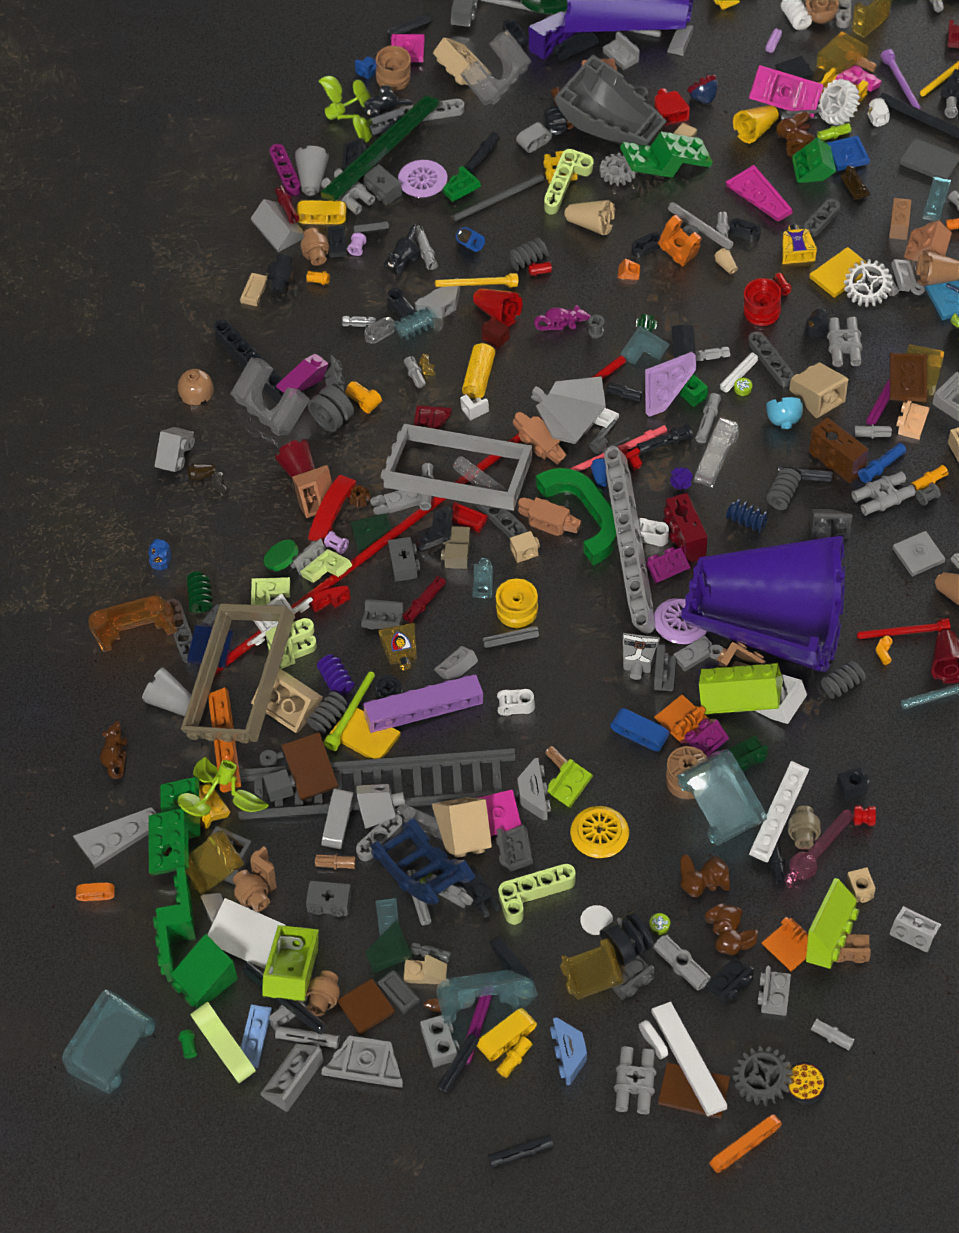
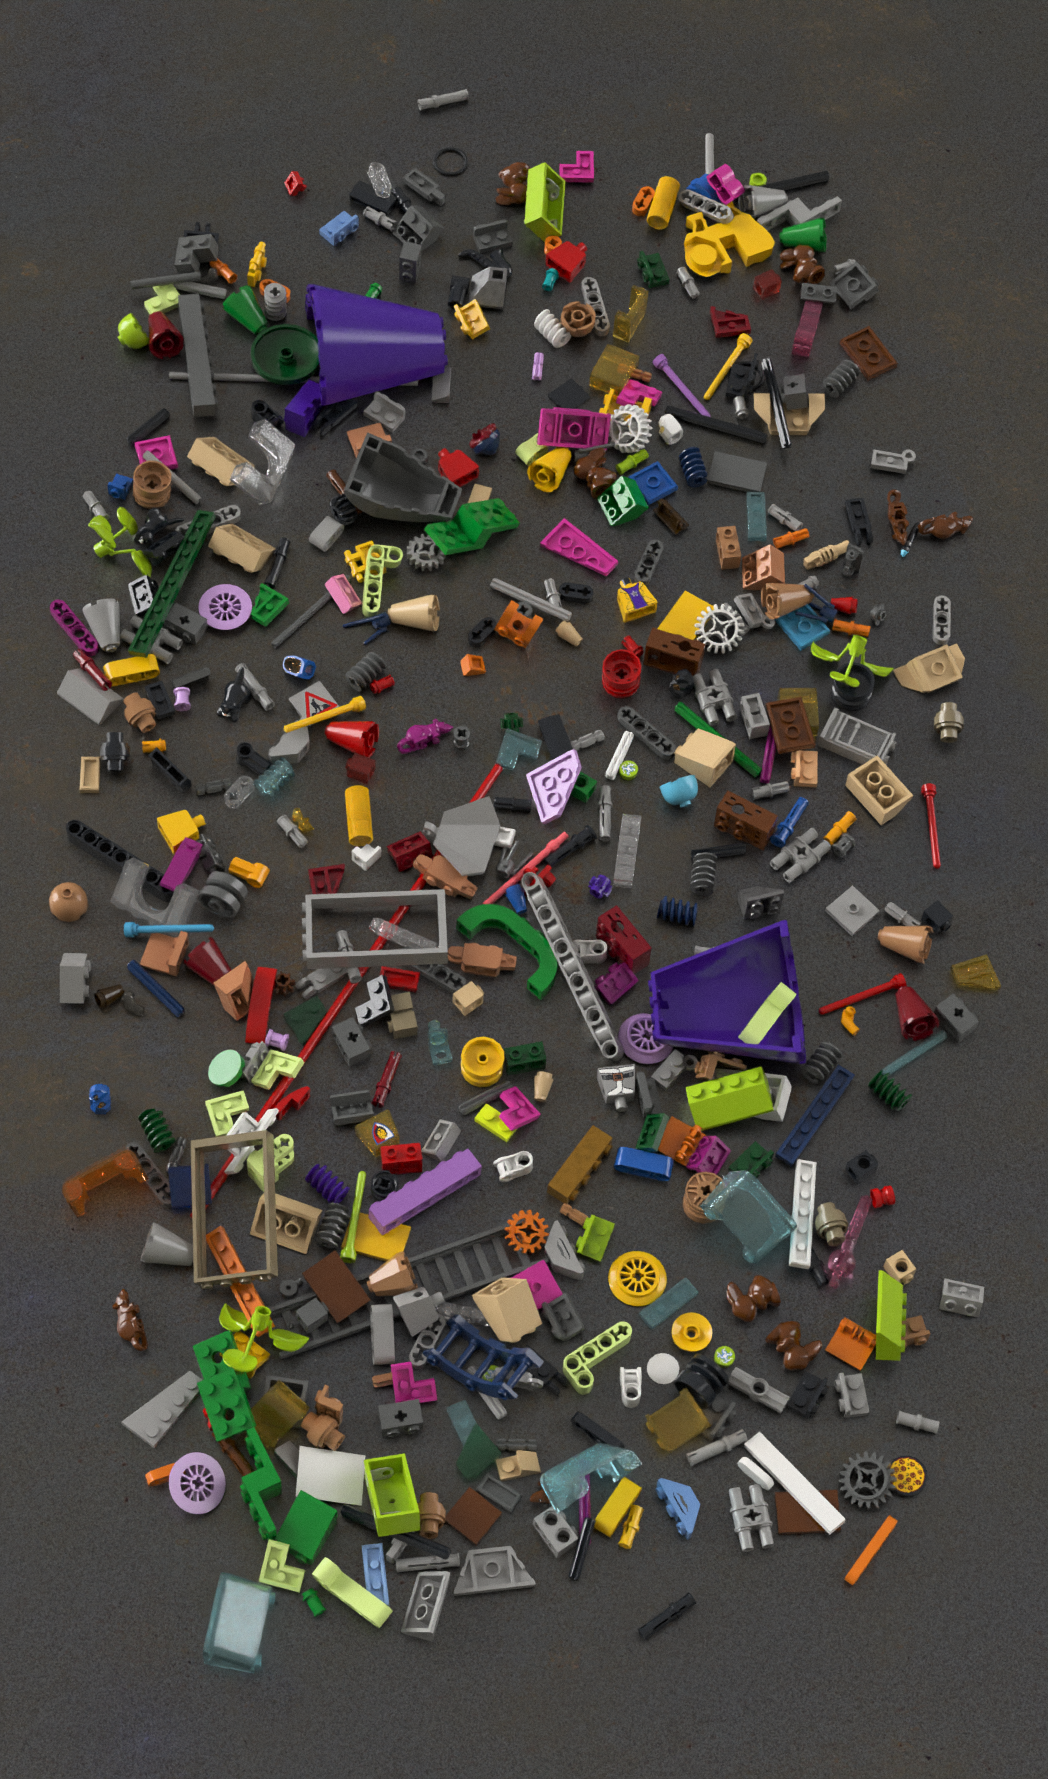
camera: 25 degrees left, 5 degrees up
none -> light grey axle [83,491,109,520]
none -> dark azure piece [124,922,214,938]
none -> dark blue axle [127,960,185,1017]
none -> nougat bracket [140,931,189,977]
none -> light grey piece [142,450,202,504]
none -> black piece [149,747,192,793]
none -> yellow torso [157,810,206,855]
none -> lavender piece [169,1452,226,1514]
none -> tan slope [208,523,276,573]
none -> reddish brown pin [212,1432,255,1476]
none -> yellowish green plate [259,1539,305,1593]
none -> light grey piece [288,681,340,726]
none -> bright pink slope [325,574,362,614]
none -> dark blue plant [343,611,391,645]
none -> medium nougat cone [367,1251,418,1296]
none -> red bracket [380,1143,422,1175]
none -> dark red bracket [386,831,433,872]
none -> dark pink plate [391,1362,437,1403]
none -> neon yellow plate [474,1103,518,1142]
none -> dark pink plate [499,1086,541,1131]
none -> dark green brick [504,1041,547,1076]
none -> orange gear [504,1210,549,1254]
none -> yellowish green piece [515,433,549,466]
none -> tan cone [534,1071,553,1102]
none -> pearl gold brick [547,1125,613,1204]
none -> white piece [620,1367,642,1408]
none -> dark green bracket [635,1113,669,1153]
none -> clear light blue tile [639,1277,699,1330]
none -> reddish brown piece [643,628,705,676]
none -> yellow dish [671,1312,712,1352]
none -> green axle [674,702,762,777]
none -> dark blue piece [679,447,708,488]
none -> light grey pin [686,1429,748,1466]
none -> yellowish green beam [738,982,797,1044]
none -> light grey brick [739,693,770,739]
none -> dark blue plate [775,1064,855,1167]
none -> dark green piece [868,1070,912,1111]

